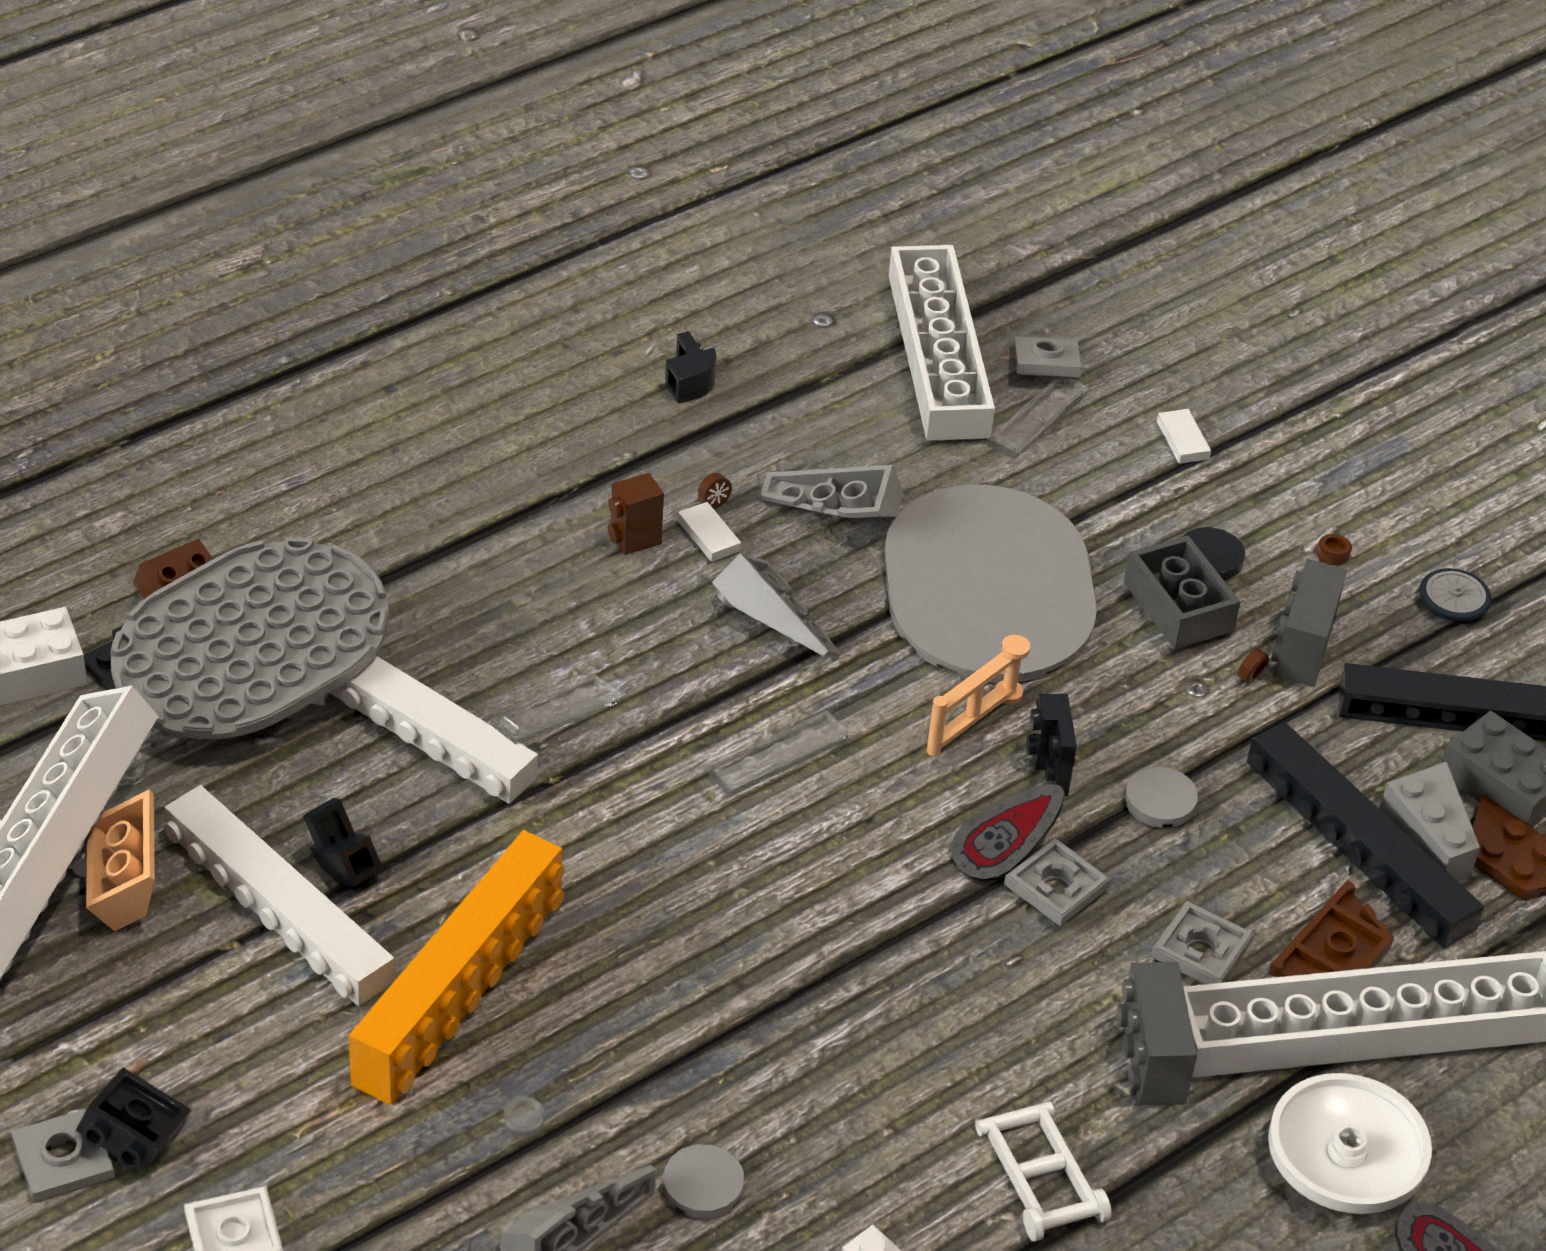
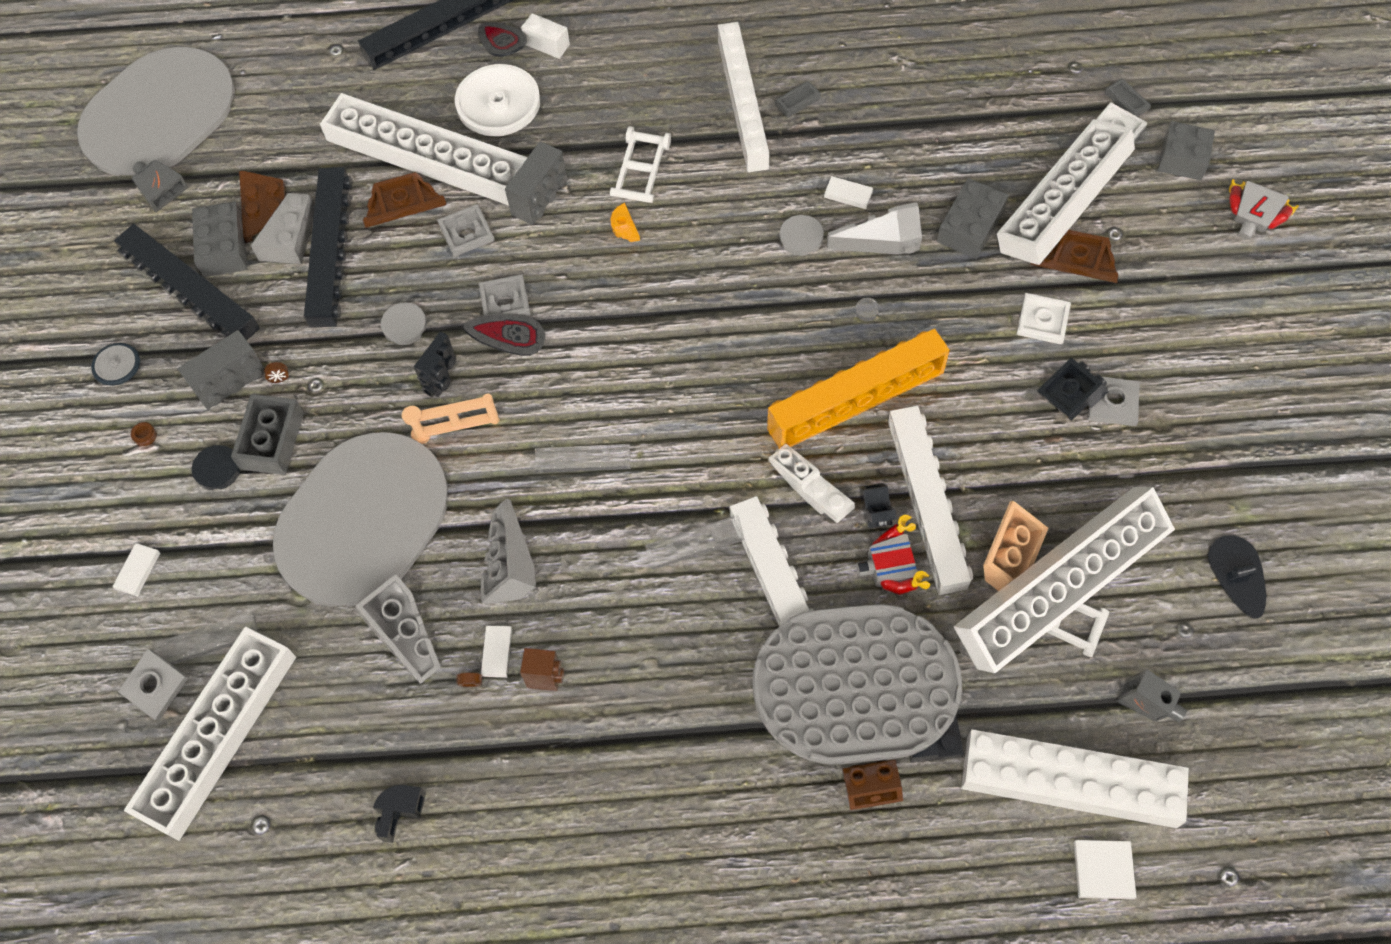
camera: 140 degrees left, 20 degrees up
none -> light orange plate [610,203,640,242]
none -> white slope [769,444,855,523]
none -> torso [856,515,930,595]

